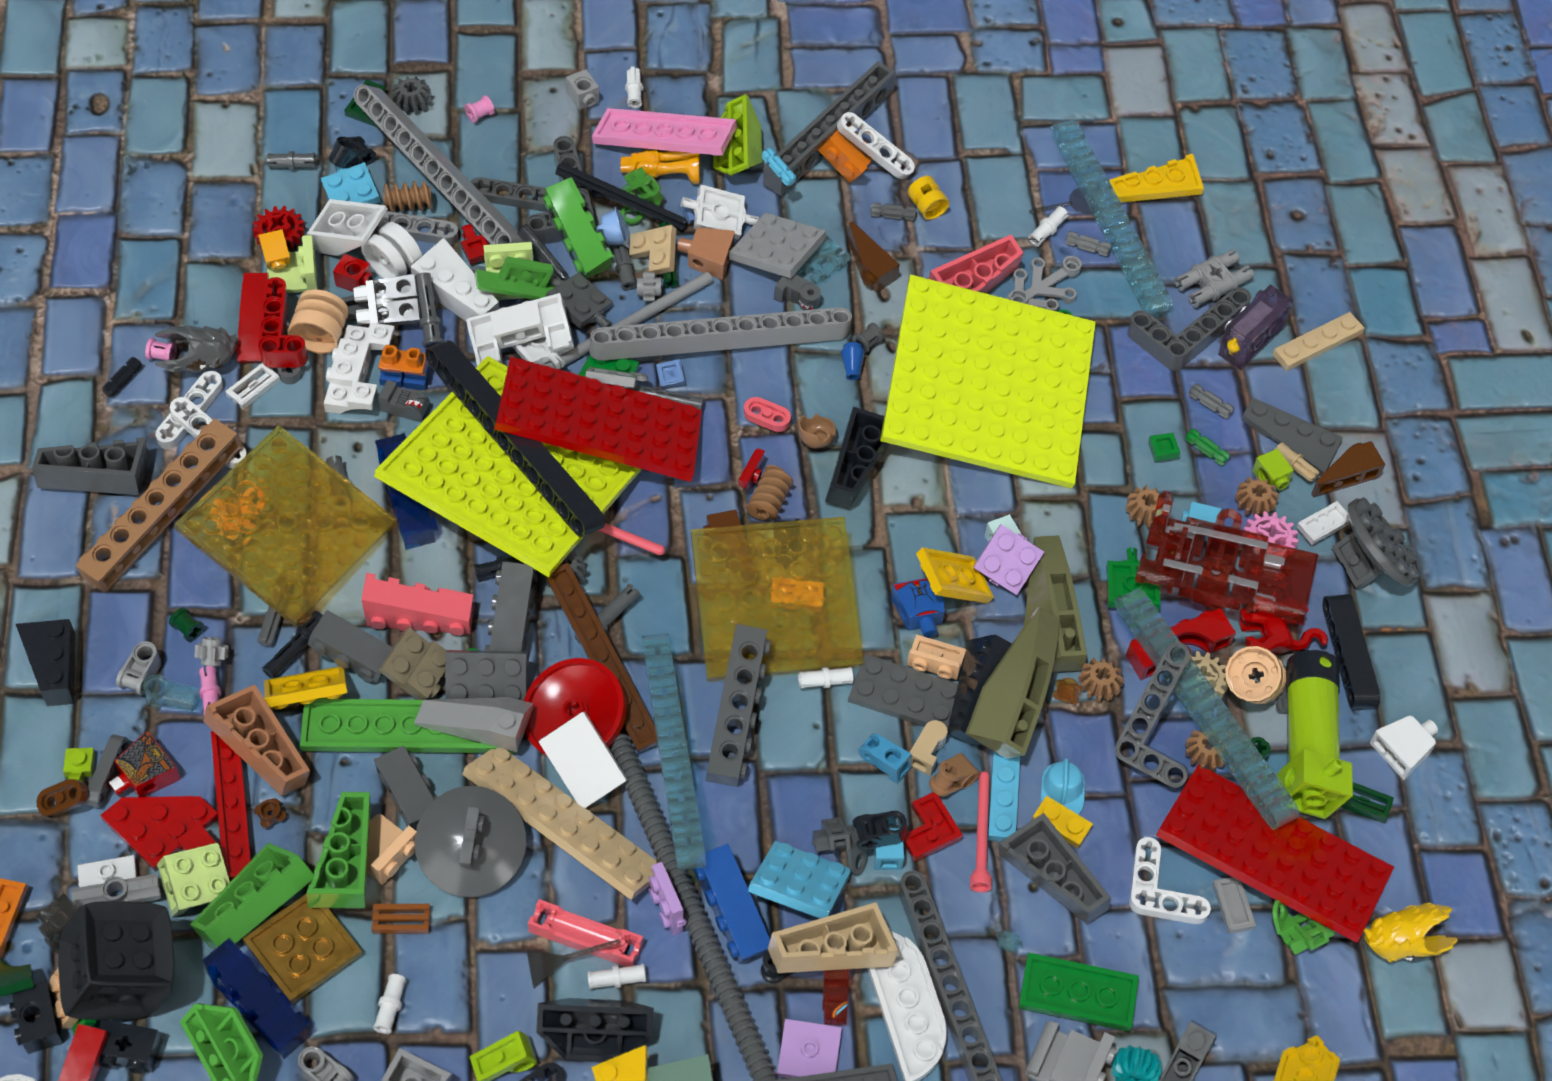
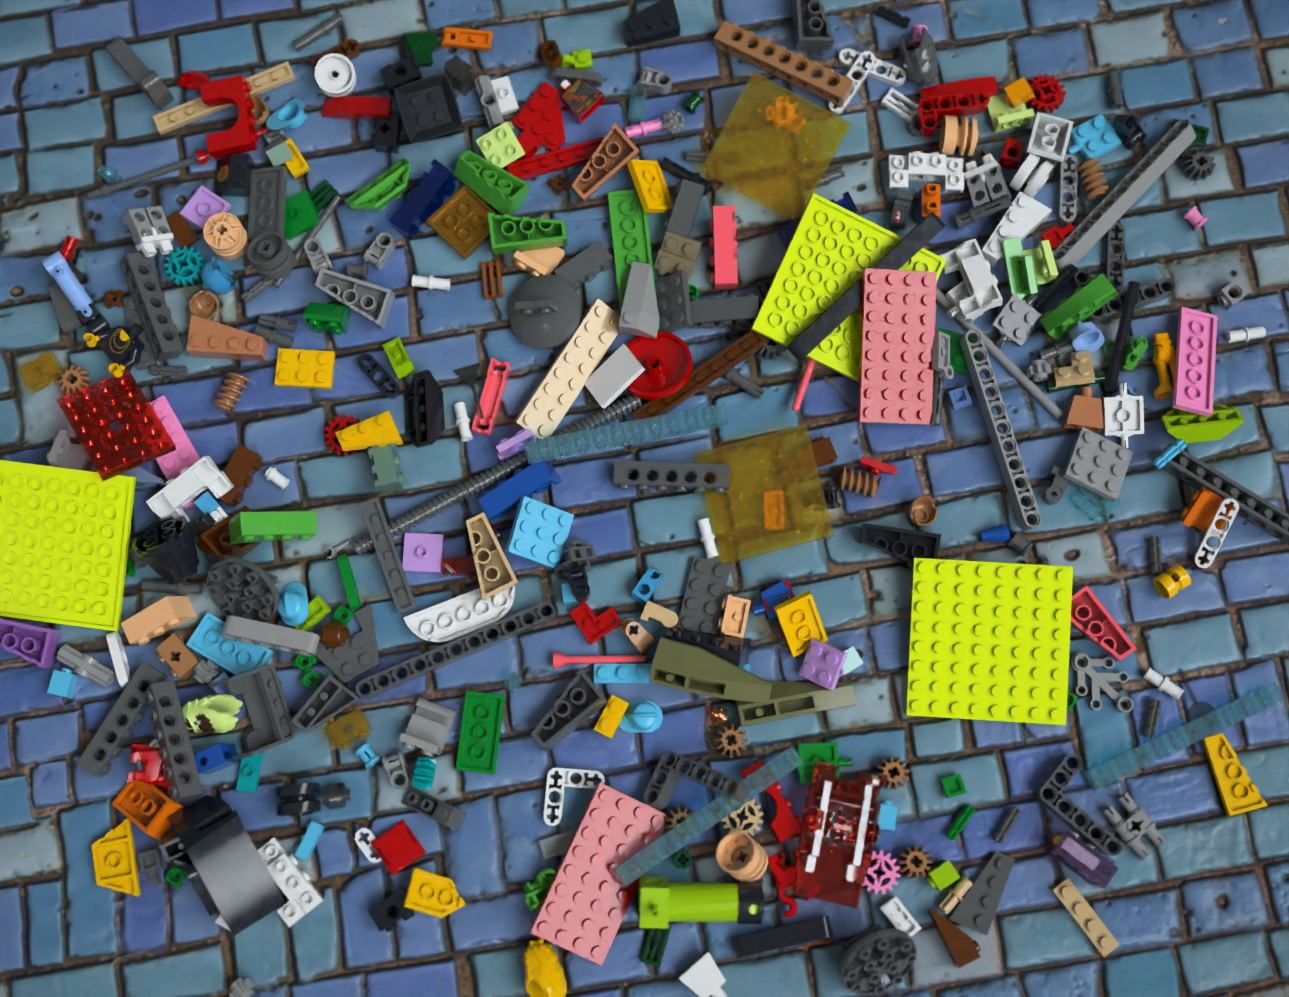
camera: 90 degrees right, 20 degrees up
coral plate [744,397,791,432] -> none
reddish brown slope [847,221,900,293] -> none

